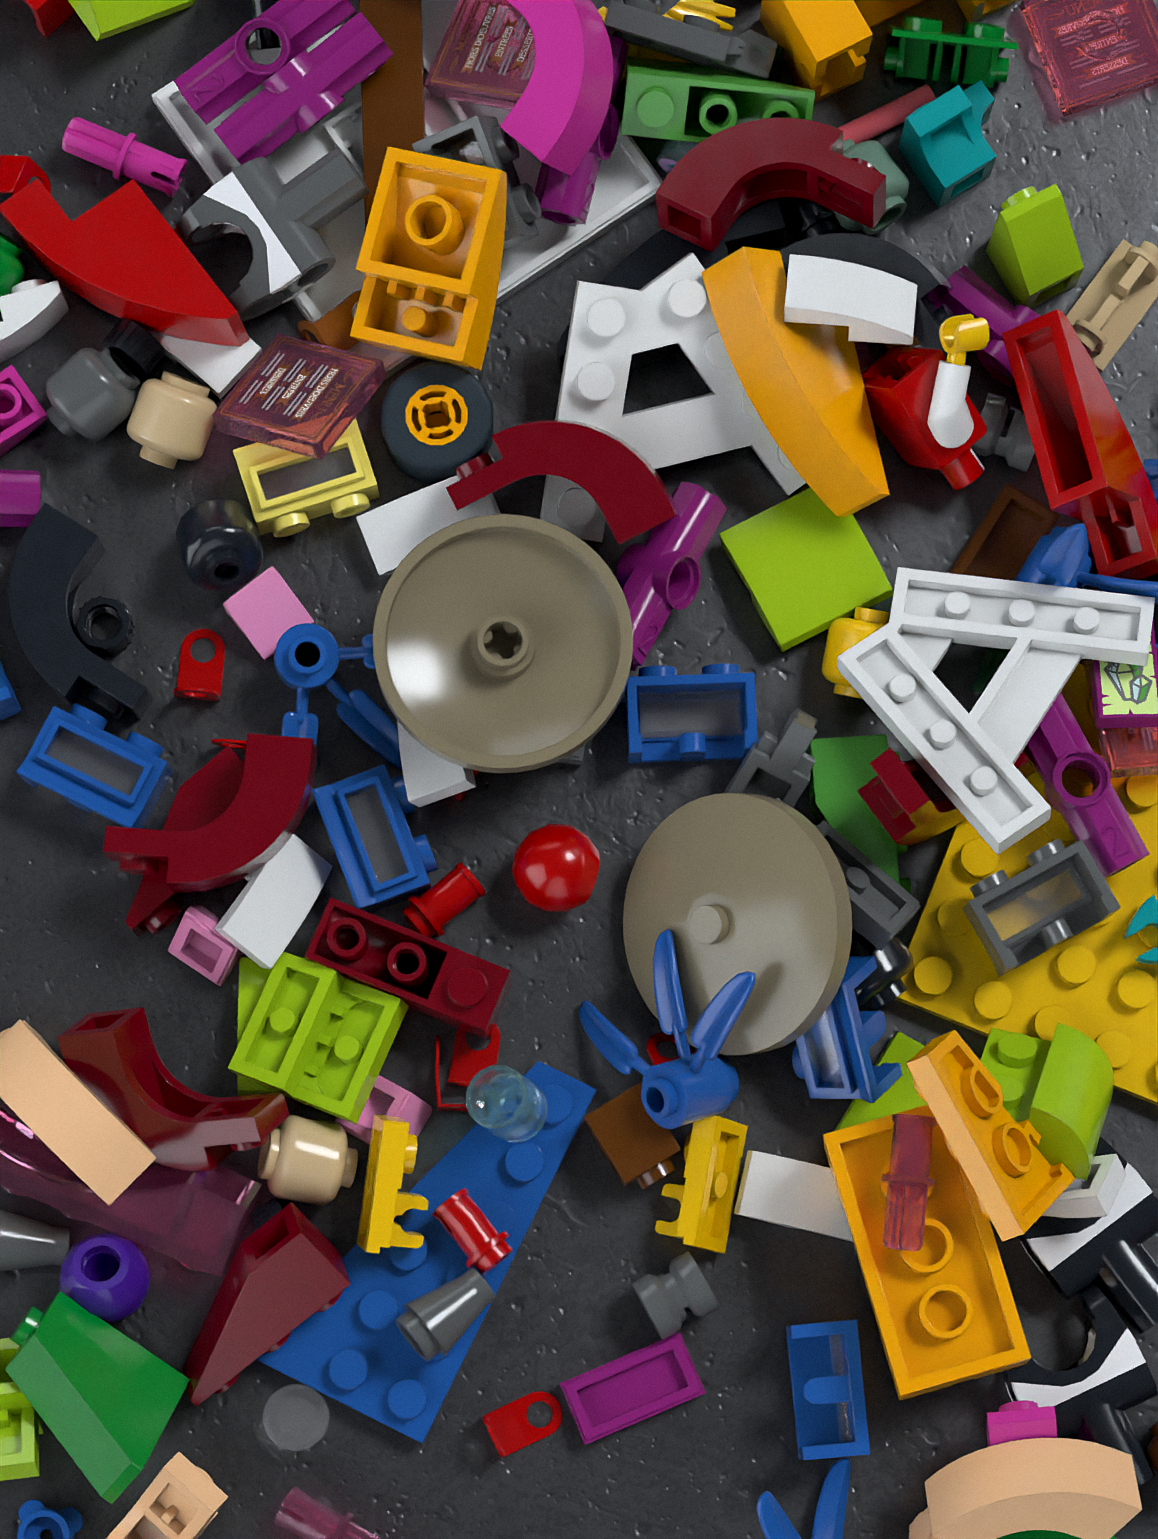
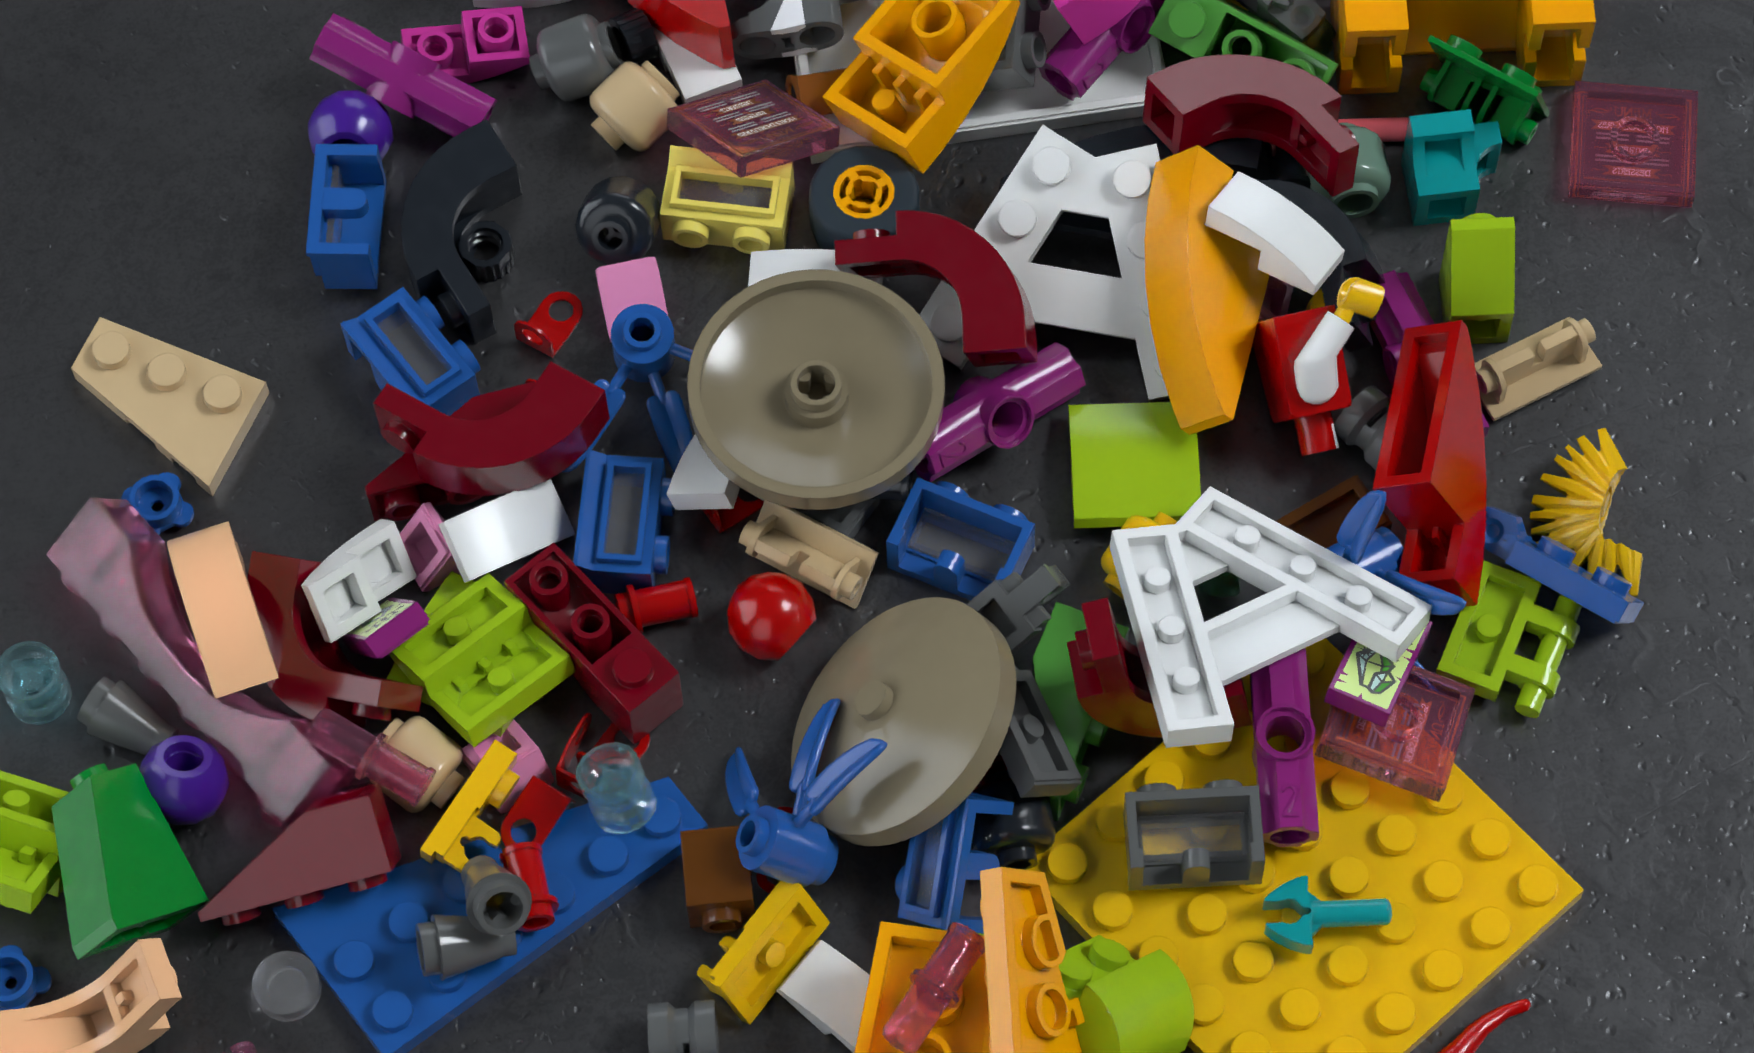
camera: 30 degrees right, 15 degrees down
none -> white slope [301,519,417,643]
none -> clear pink axle [306,708,436,807]
none -> magenta tile [341,597,430,659]
none -> dark grey cone [461,855,532,936]
none -> red piece [501,775,576,847]
none -> tan hinge [739,500,879,609]

